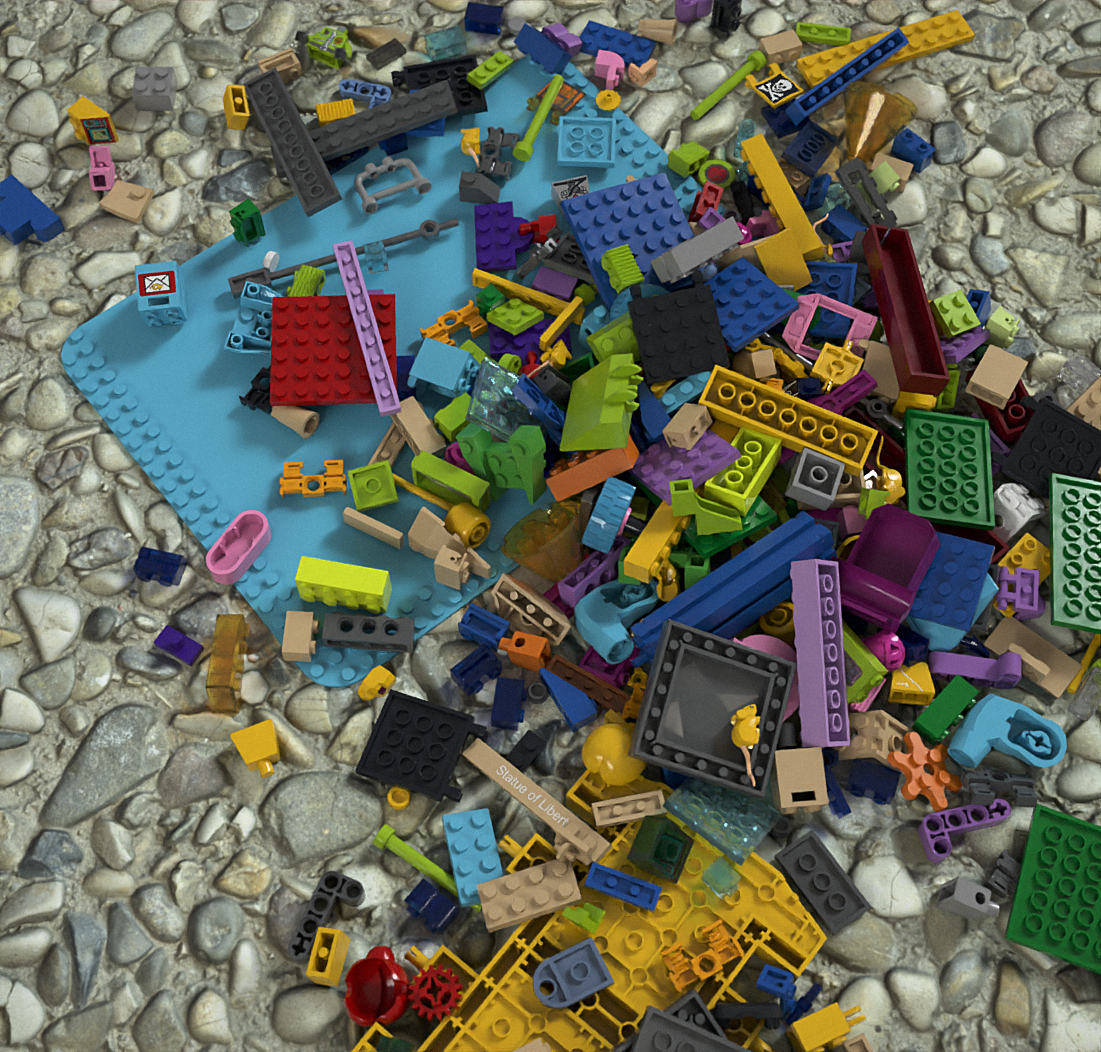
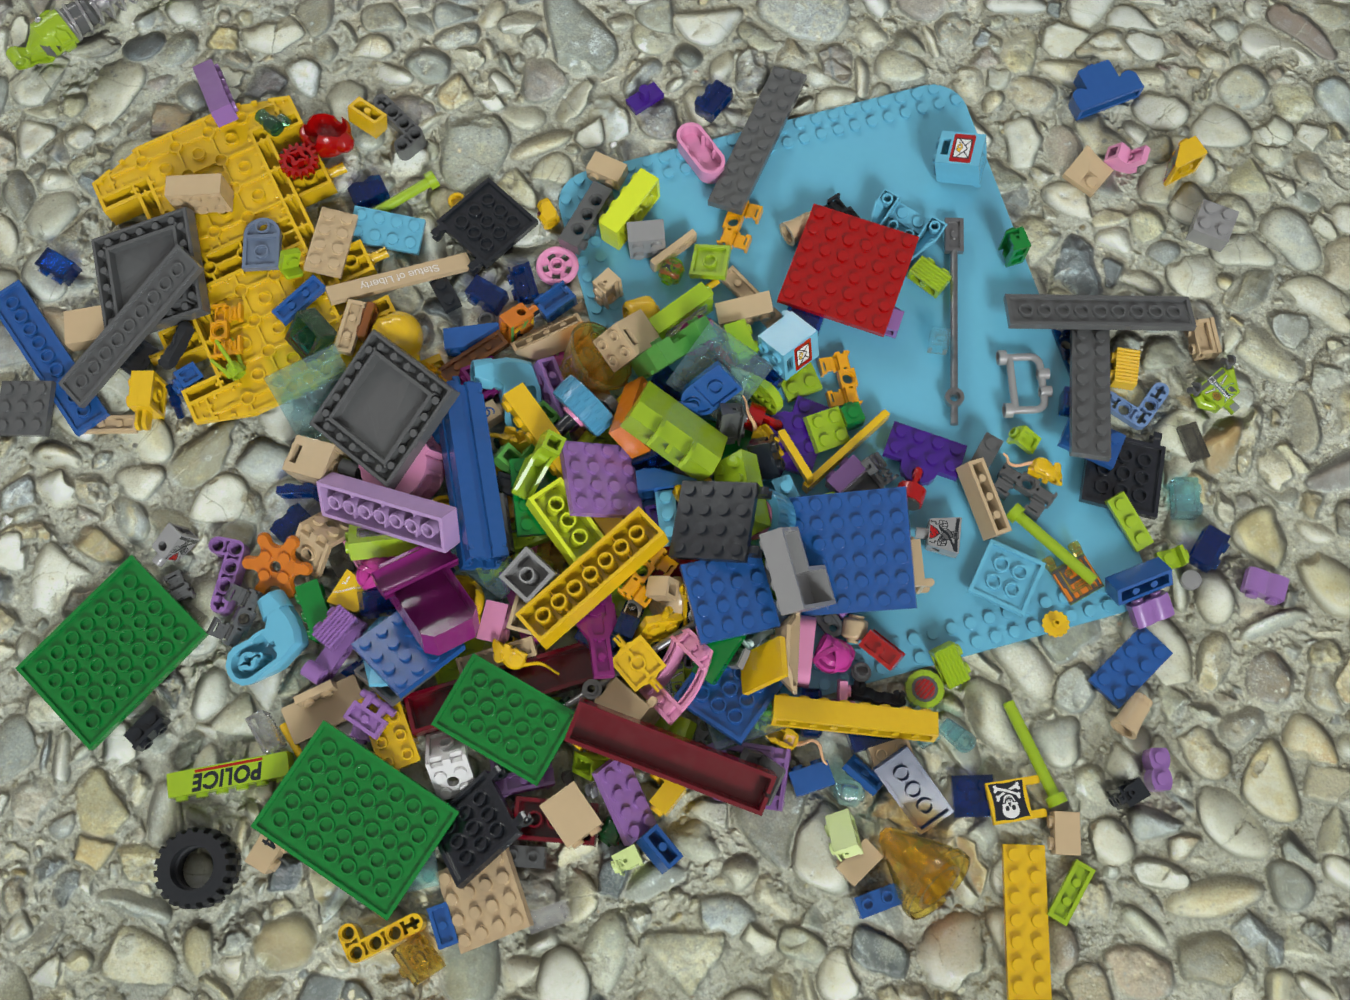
camera: 120 degrees right, 10 degrees up
clear yellow wedge [205,614,250,714] -> none
yellow brick [222,84,250,130] -> none
yellow torso [230,718,280,778] -> none
white tile [263,251,279,272] -> none
lavender plate [332,240,401,417] -> none
tan wedge [408,506,491,579] -> none
tan hips [553,821,597,866] -> none
bright pink brick [595,50,625,90] -> none
lime brick [601,244,644,294] -> none
light nougat bracket [628,58,657,87] -> none
tan hinge [662,403,713,450] -> none
medium lavender tile [697,207,725,230] -> none
clear light blue brick [701,856,741,900] -> none
yellow animal [730,704,760,786] -> none
dark grey plate [774,829,871,936] -> none
blue brick [785,27,909,126] -> none
dark grey brick [835,157,897,230] -> none
lime brick [857,488,890,520] -> none
lime plate [929,289,981,339] -> none
none -> lime plant [210,337,247,380]
none -> medium lavender brick [312,604,359,652]
none -> dark orange plate [356,302,379,343]
none -> bright pink plate [536,246,579,286]
none -> tan container [592,309,661,373]
none -> light grey brick [627,219,666,260]
none -> clear neon green head [658,257,685,286]
none -> dark grey plate [708,66,807,215]
none -> black hinge [747,434,785,481]
none -> tan brick [955,457,1012,541]
none -> lime bracket [1006,425,1042,455]
none -> lime bracket [1154,544,1189,570]

